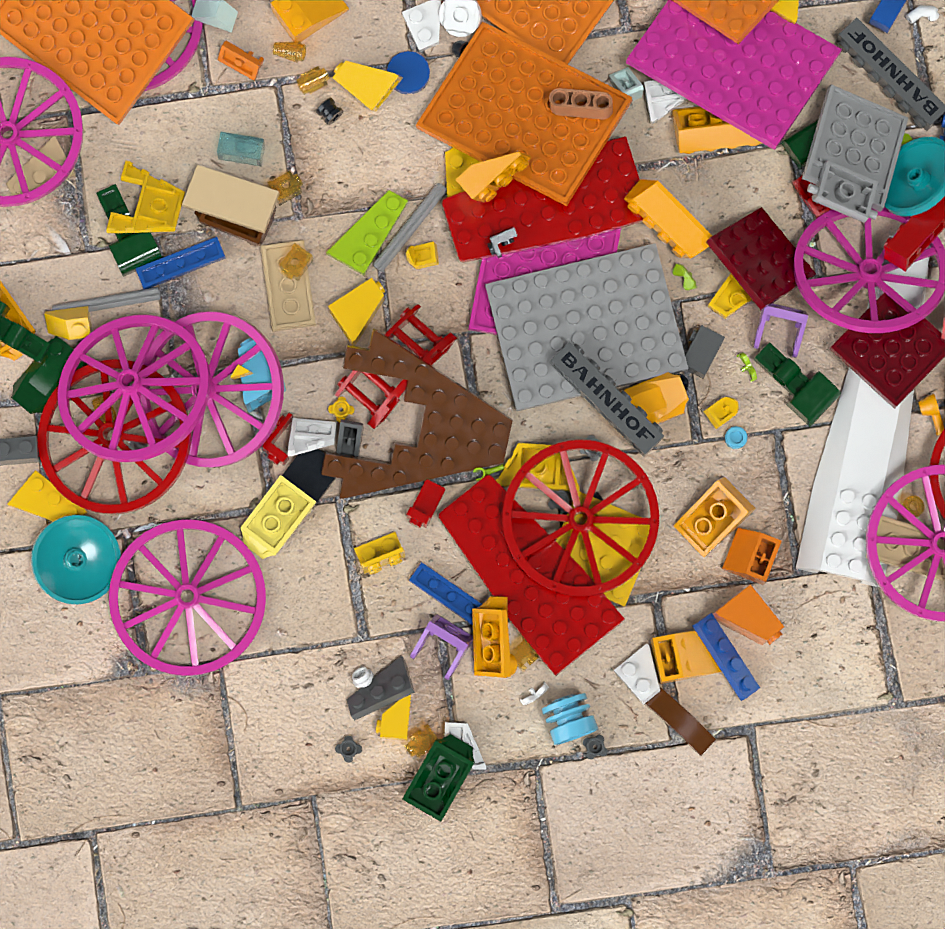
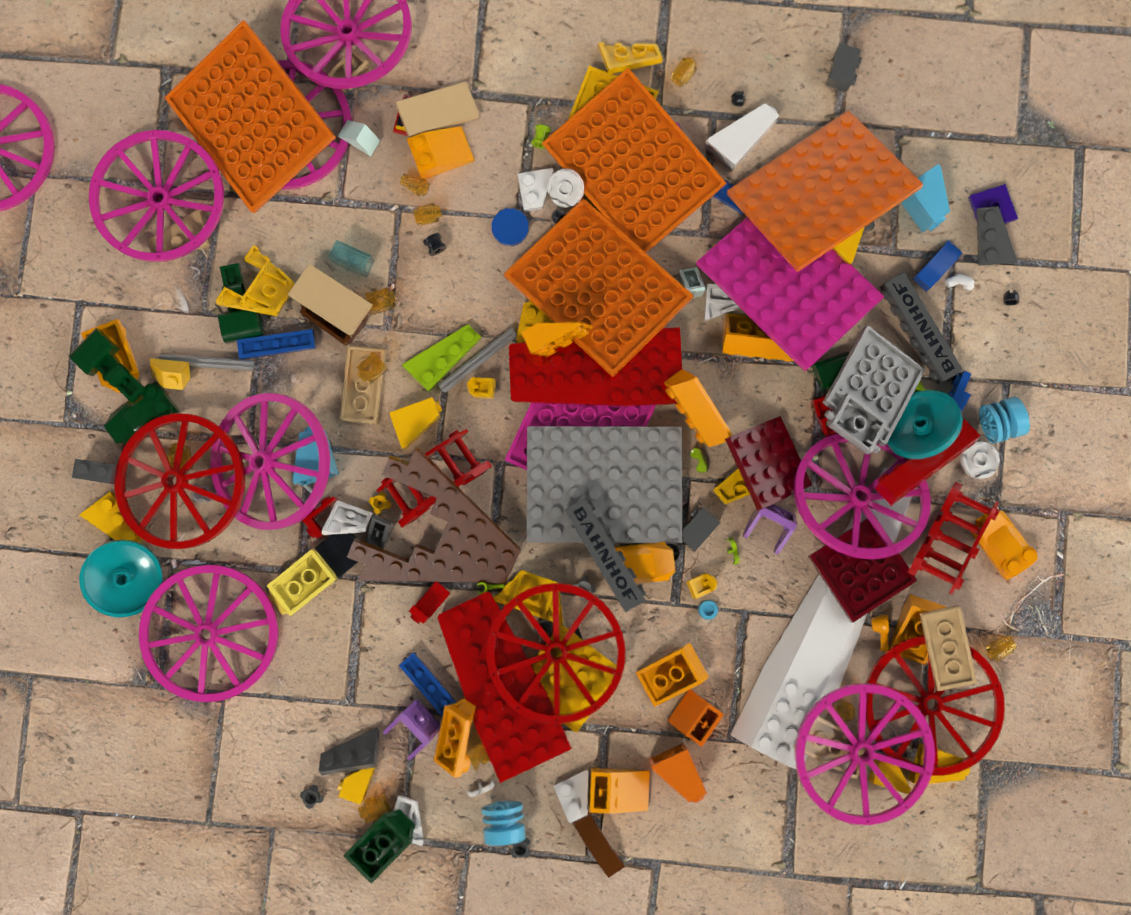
camera: 15 degrees right, 5 degrees up
dark pink wheel [58,315,211,462] -> none
orange plate [217,41,264,81] -> none
yellow piece [230,364,253,380] -> none
yellow slope [332,61,403,112] -> none
white plate [352,667,374,688] -> none
yellow bracket [354,532,405,575] -> none
bracket [487,227,517,258] -> none
nougat beam [549,88,613,119] -> none
blue plate [692,613,760,701] -> none
dark green plate [754,342,841,427] -> none

